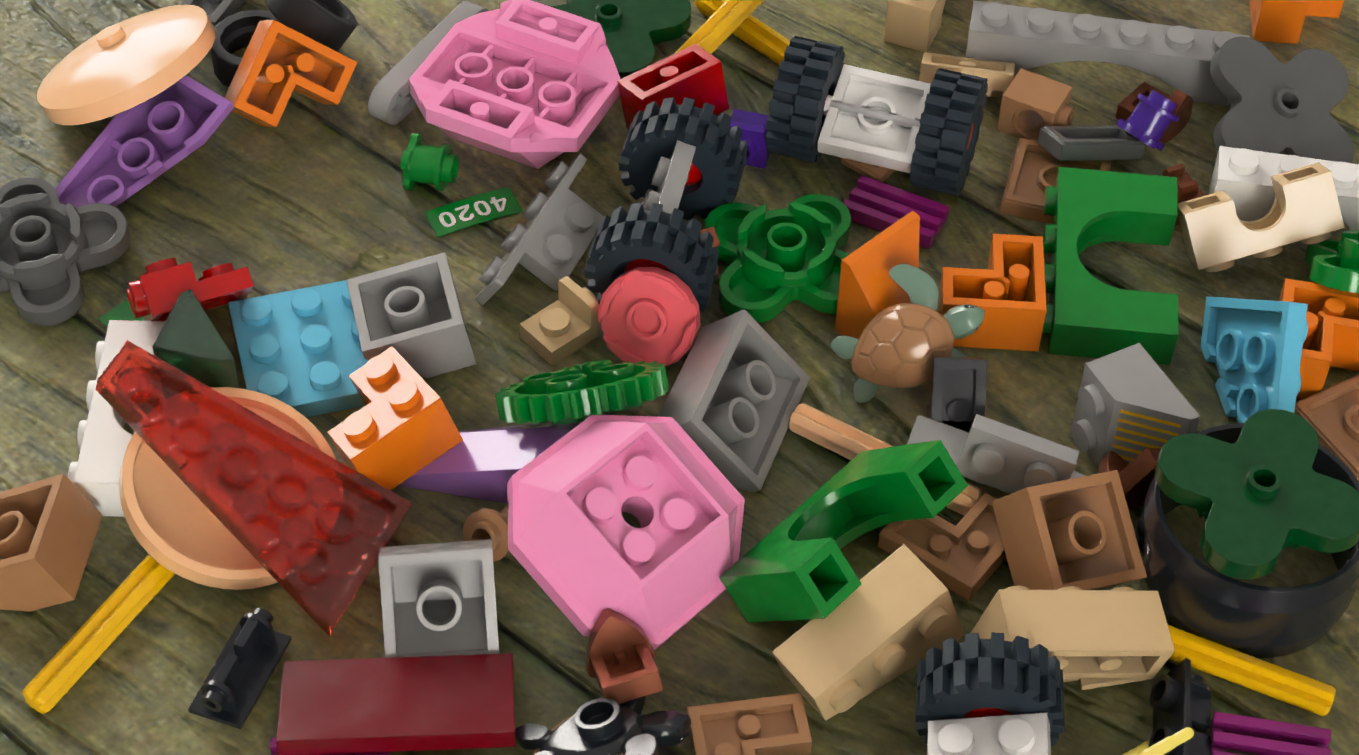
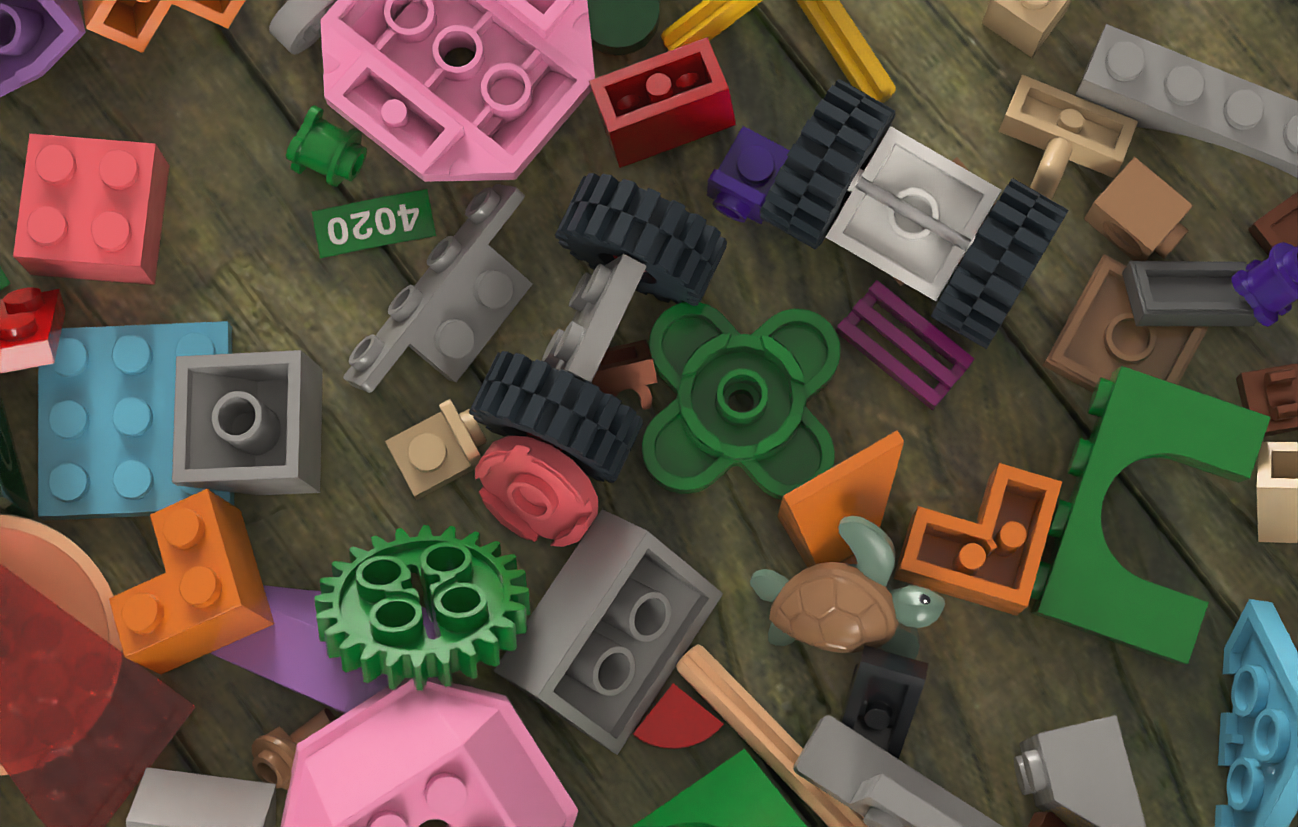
camera: 15 degrees right, 30 degrees up
none -> coral brick [13,133,169,285]
none -> red tile [632,683,724,749]

